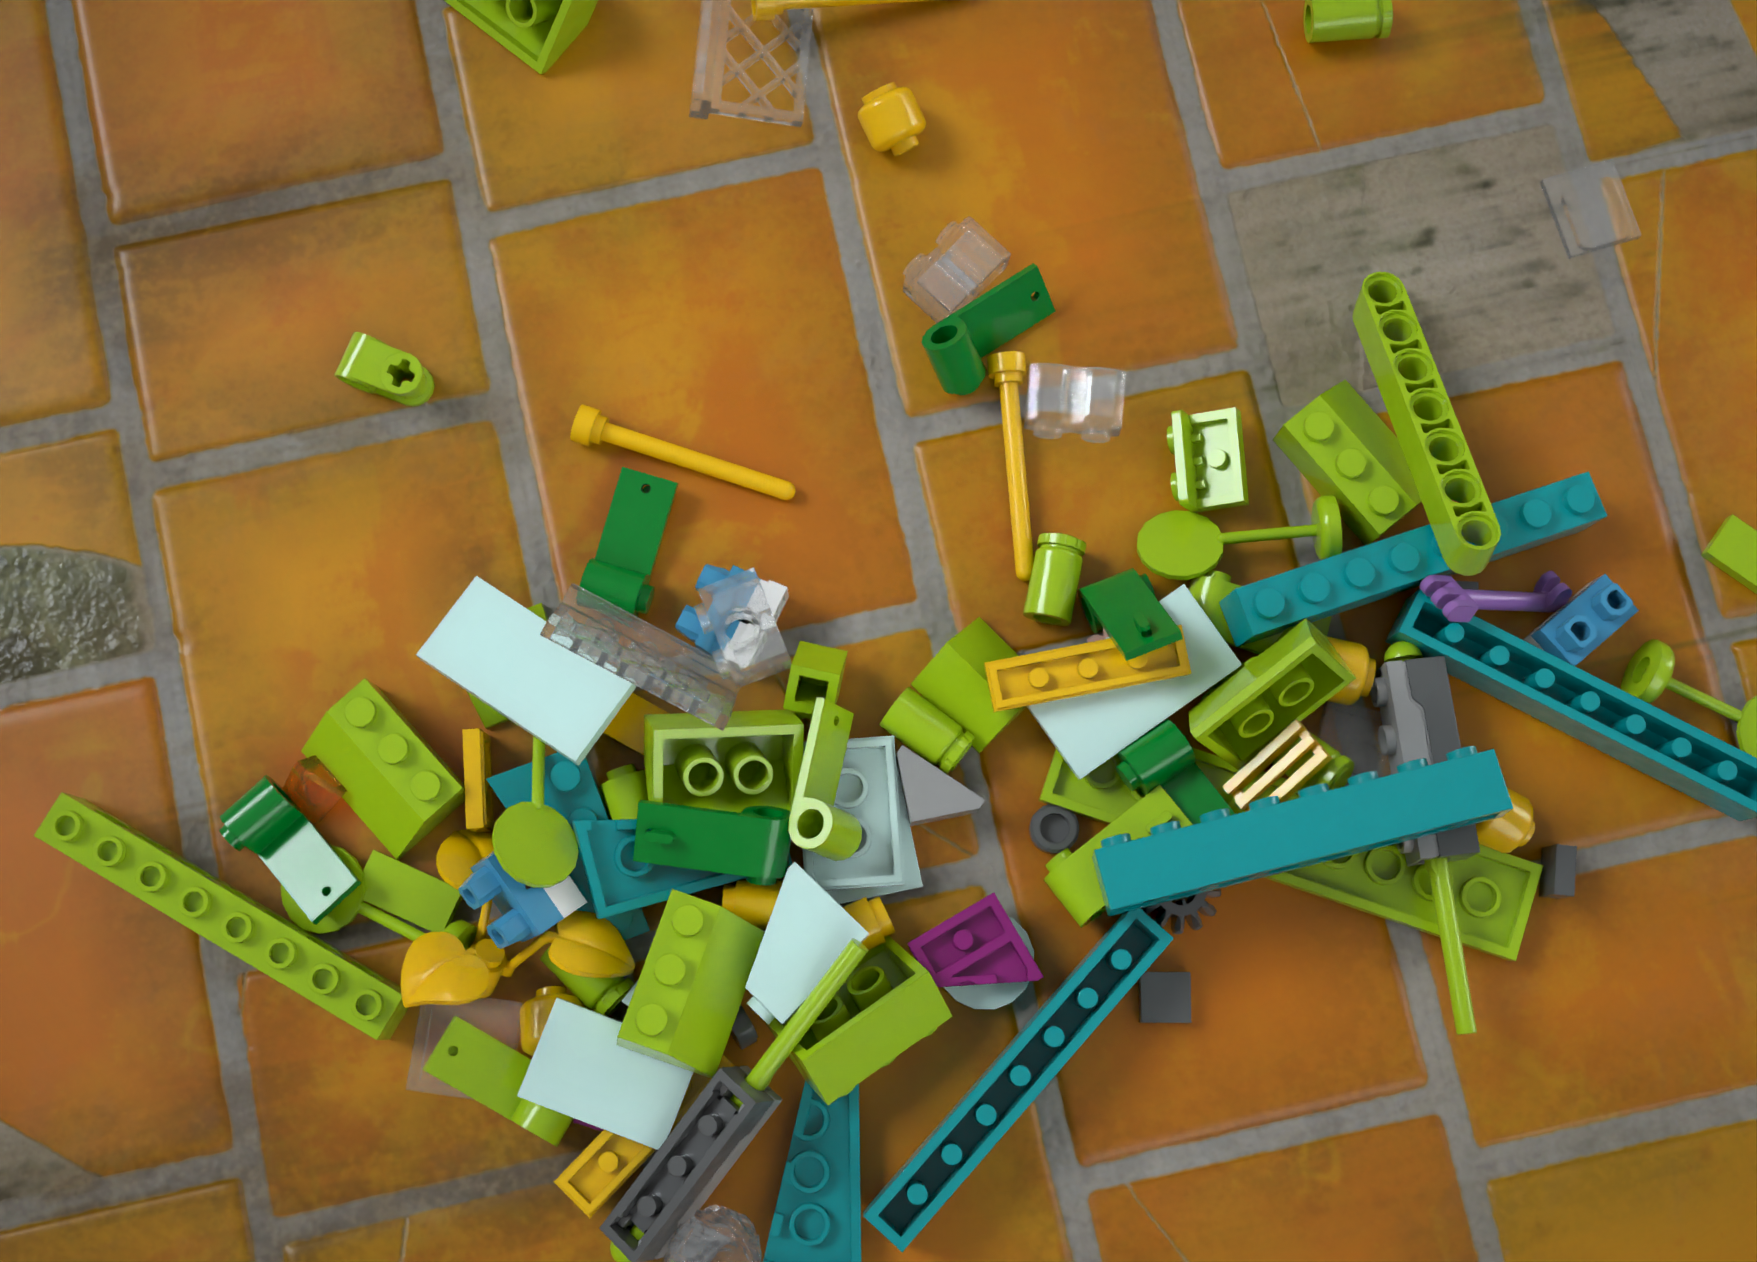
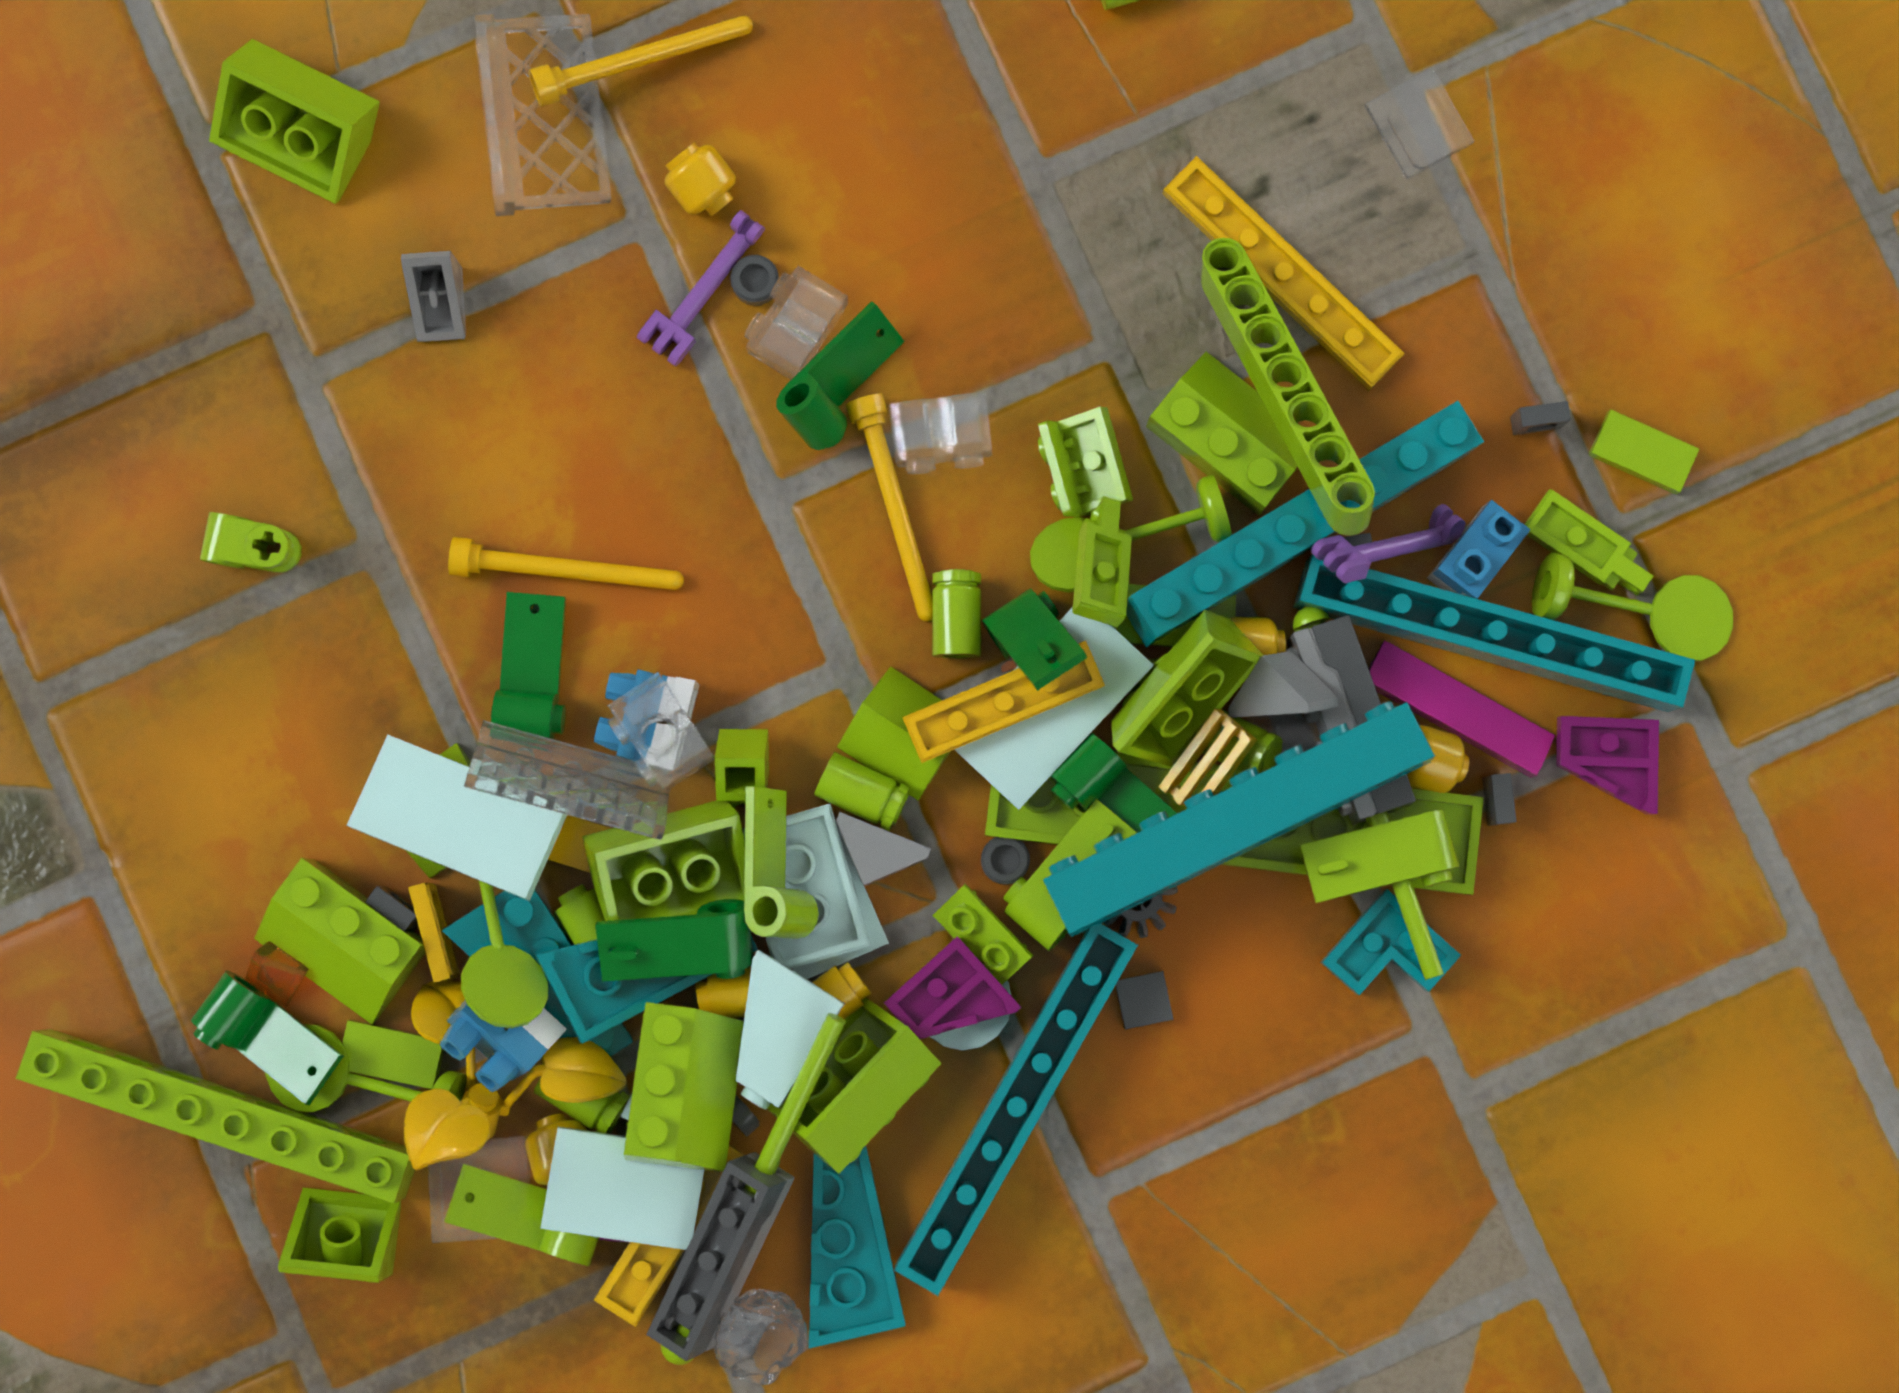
camera: 10 degrees left, 5 degrees up
none -> lime slope [278,1188,401,1283]
none -> dark grey tile [365,886,418,931]
none -> light grey slope [401,251,466,342]
none -> medium lavender hinge [637,210,765,367]
none -> dark grey tile [731,255,780,306]
none -> lime hinge [932,884,1033,985]
none -> lime hinge [1072,496,1132,627]
none -> yellow tile [1162,156,1405,391]
none -> light grey slope [1228,651,1338,718]
none -> lime door [1300,809,1460,903]
none -> teal plate [1320,889,1461,996]
none -> dark pink slope [1368,640,1555,778]
none -> dark grey tile [1510,401,1571,435]
none -> lime hinge [1524,489,1654,596]
none -> magenta wing [1556,716,1659,815]

